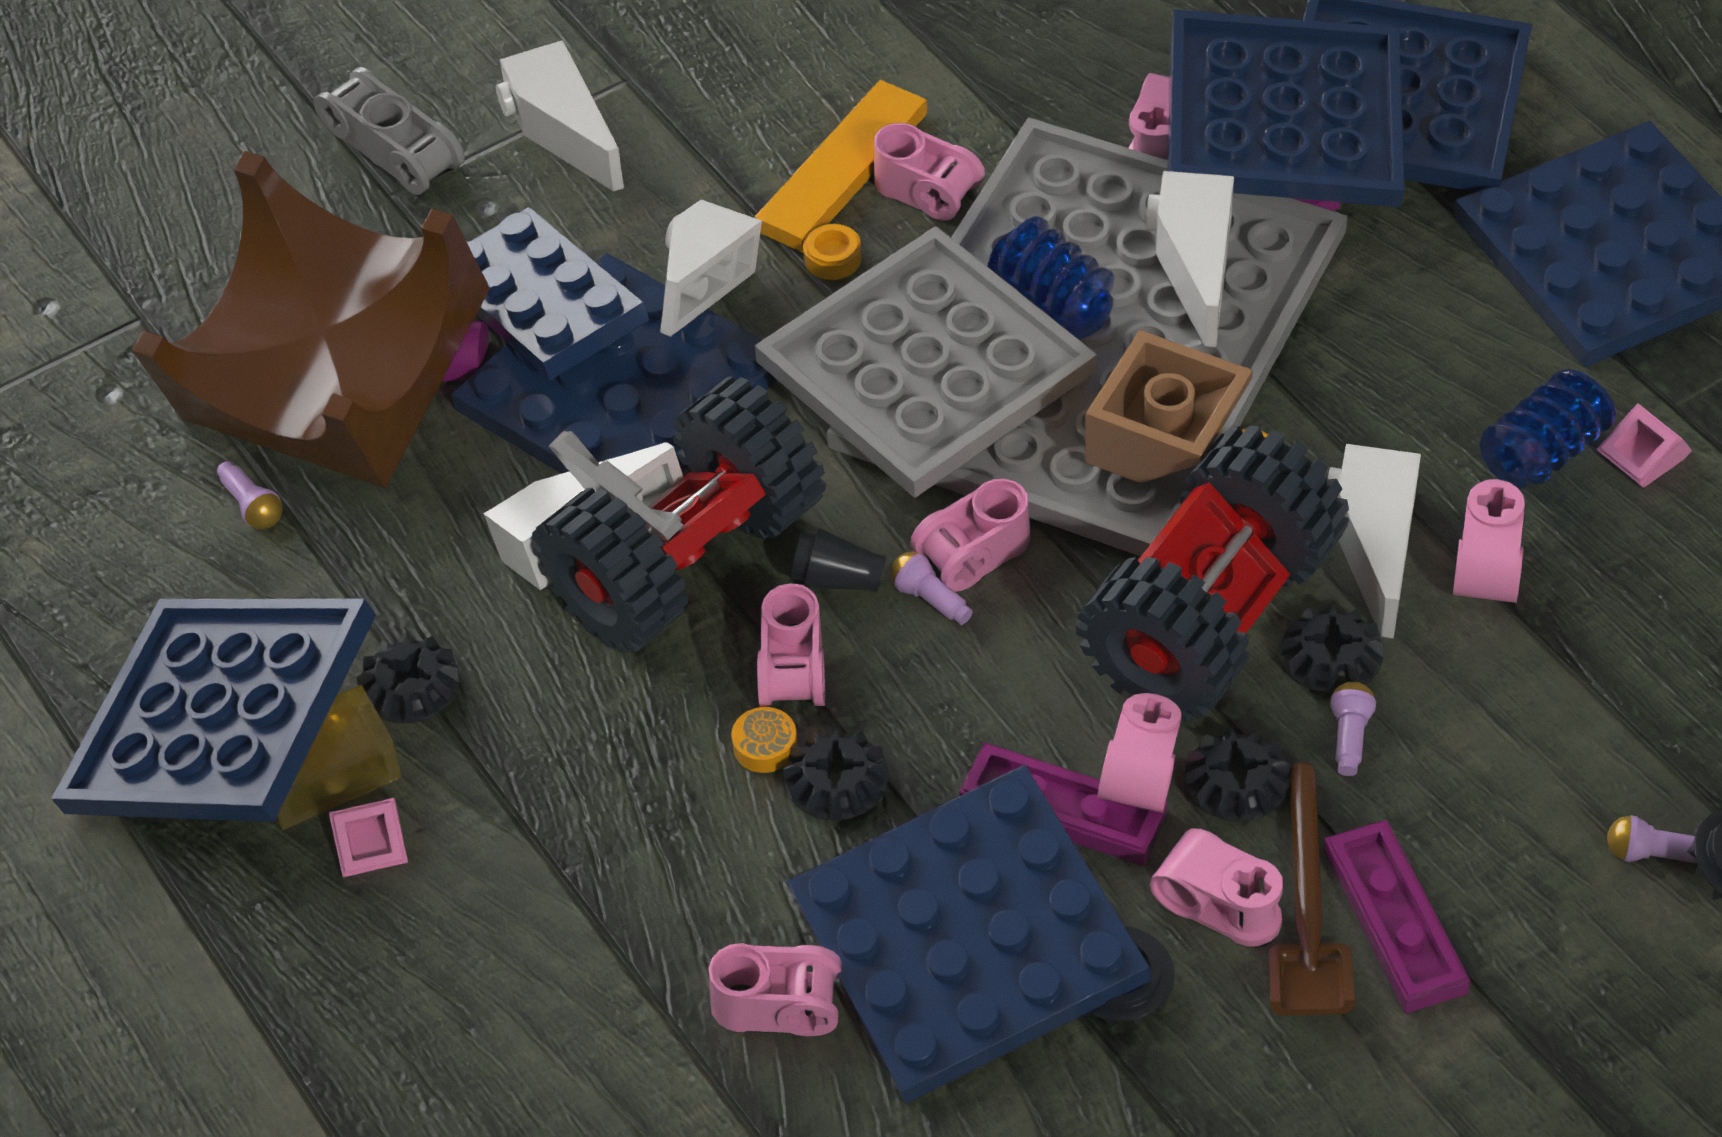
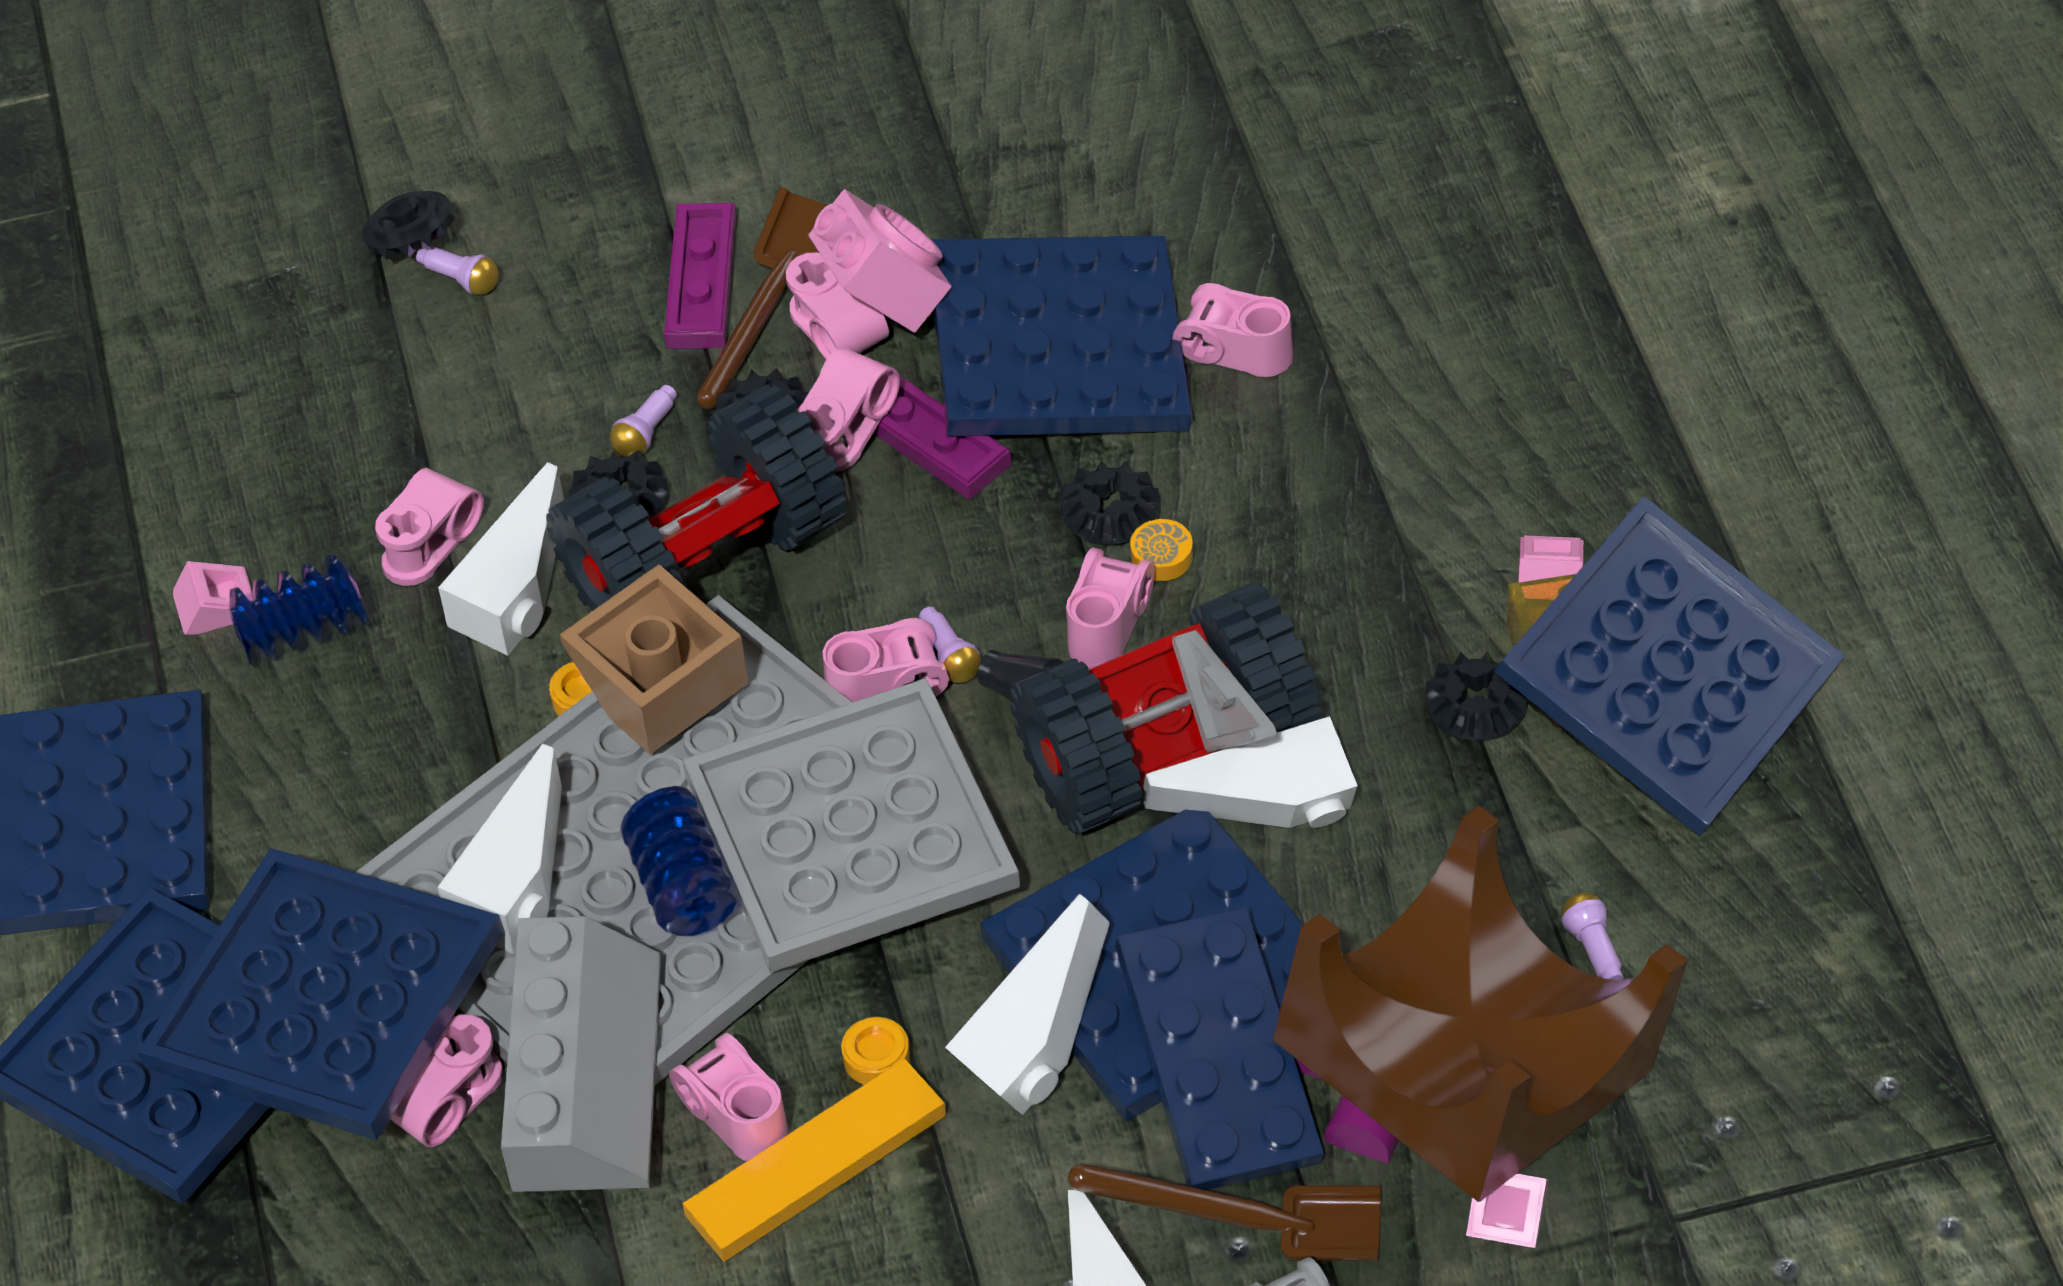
camera: 160 degrees left, 0 degrees up
none -> light grey slope [501,916,661,1192]
none -> bright pink brick [808,189,952,333]
none -> reddish brown piece [1068,1163,1381,1261]

